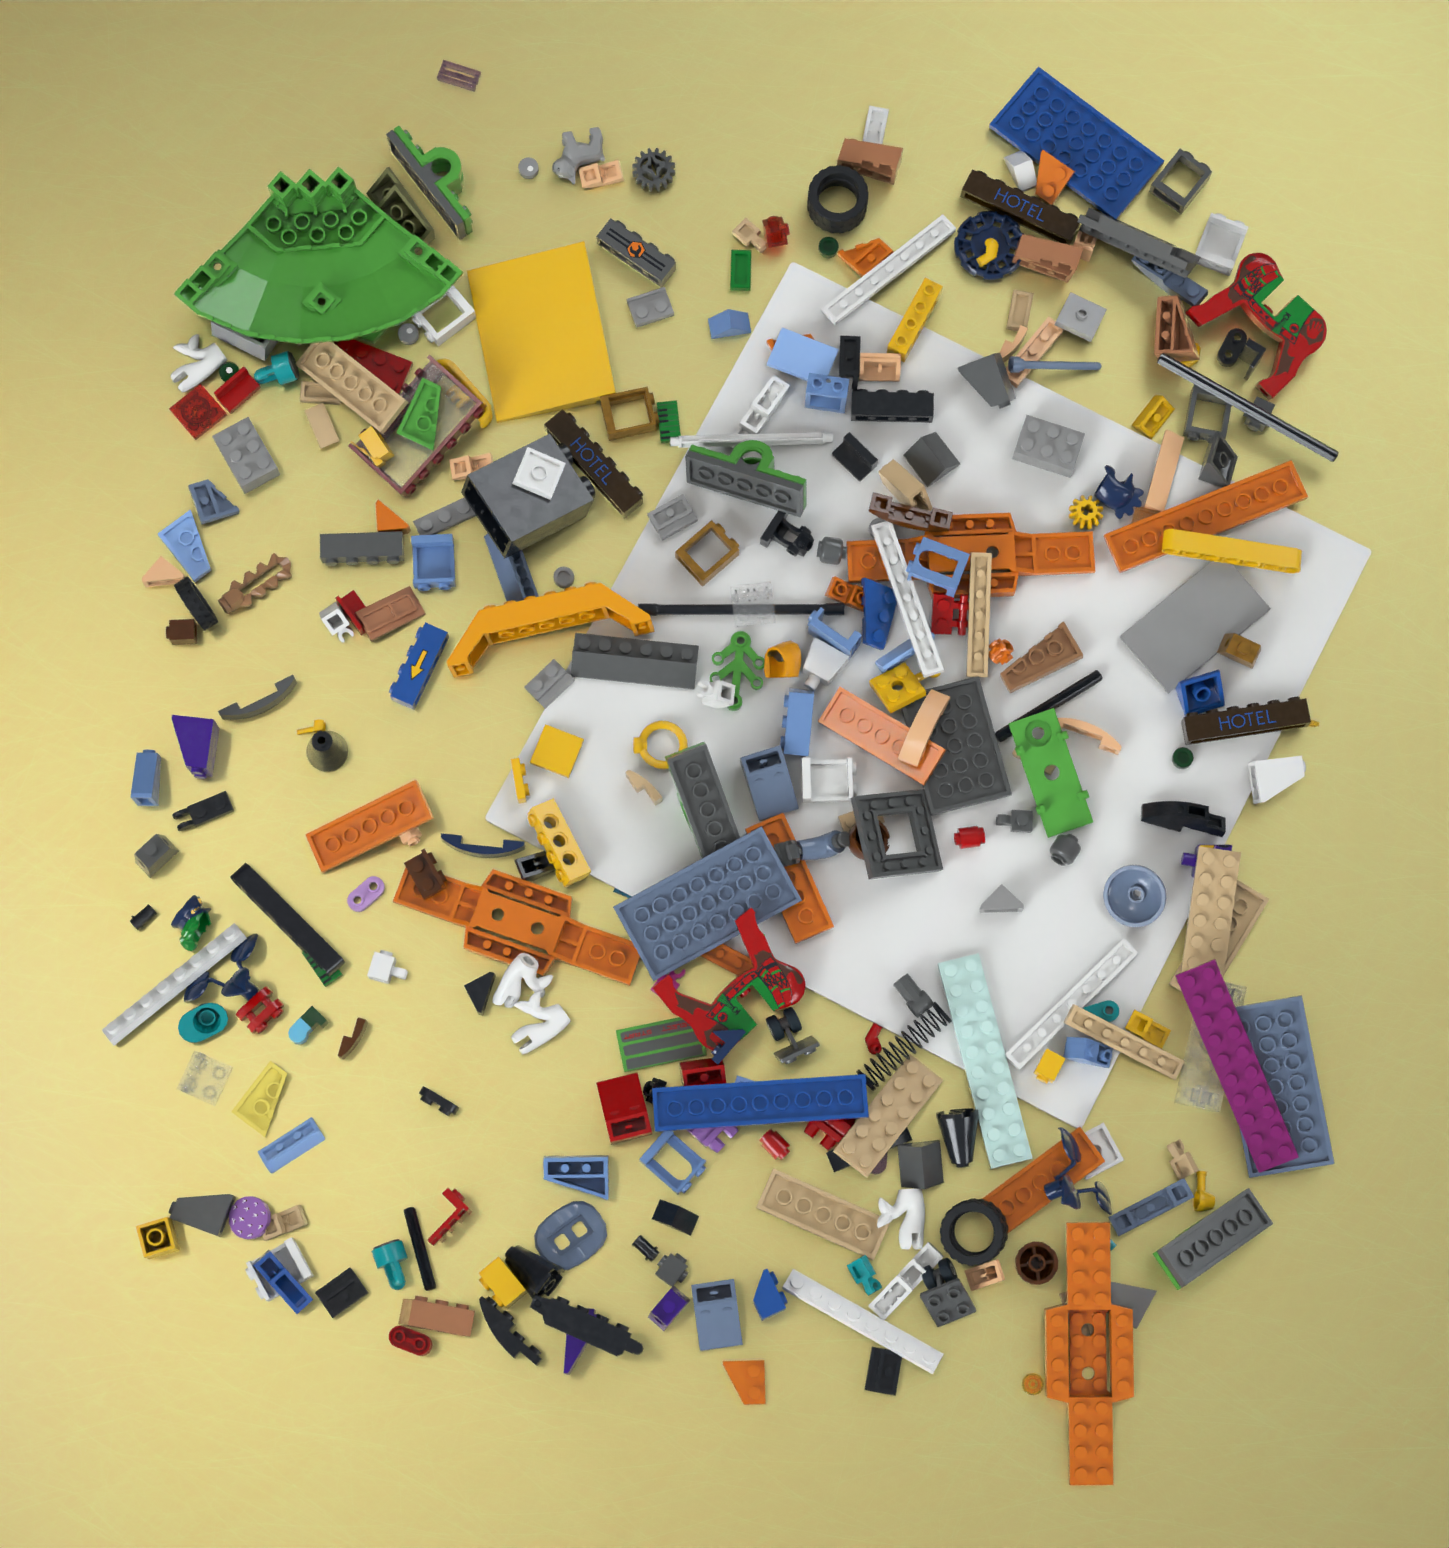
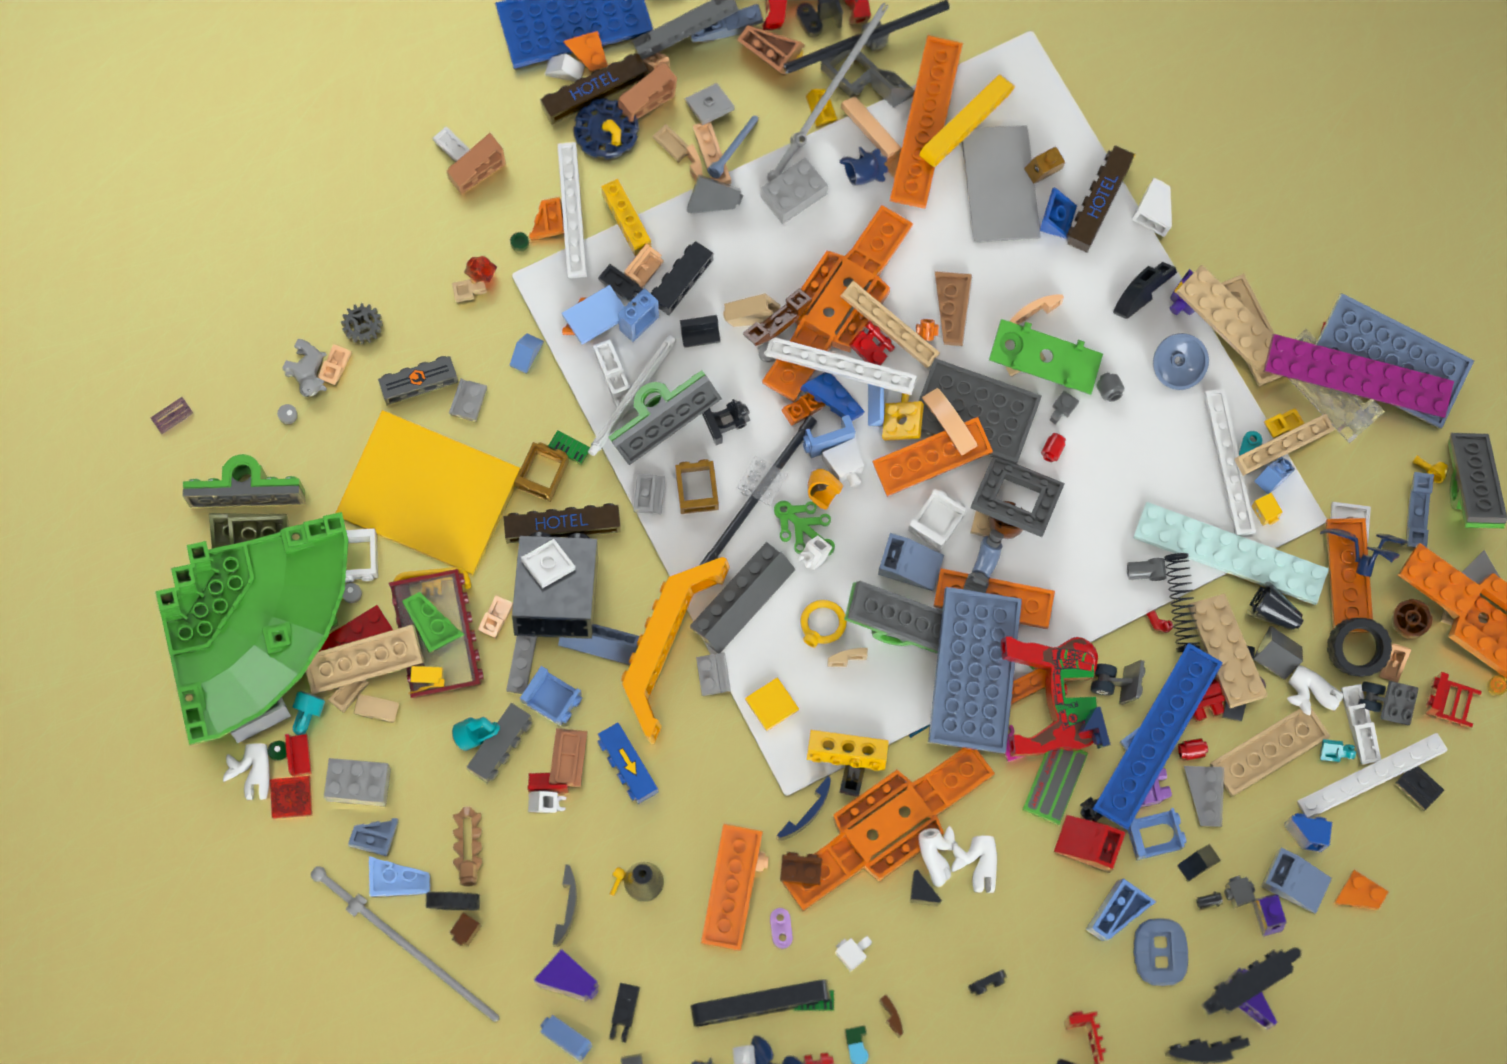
camera: 55 degrees left, 5 degrees down
light nougat slope [142,556,185,587] -> none
orange slope [376,500,411,534] -> none
yellow brick [479,1256,527,1309] -> none
black cone [505,1245,565,1299] -> none
yellow plate [511,758,530,803] -> none
light grey tile [553,567,574,588] -> none
red brick [679,1058,726,1086] -> none
green tile [730,250,752,291] -> none
medium blue wedge [780,688,814,756] -> none
black tyre [807,165,869,234] -> none
dark grey head [816,537,847,565] -> none
dark grey slope [903,432,960,488] -> none
medium blue panel [906,537,970,598] -> none
light grey slope [980,884,1024,913] -> none
black axle [995,670,1103,742] -> none
yellow gear [1069,495,1103,530] -> none
tan plate [1167,1139,1199,1180] -> none
dark green tile [1172,747,1194,769] -> none
none -> light grey bar [311,866,499,1021]
none -> teal piece [452,717,500,751]
none -> light grey bar [767,3,888,182]
none -> light grey wing [1184,766,1224,827]
none -> red plate [1425,672,1482,728]

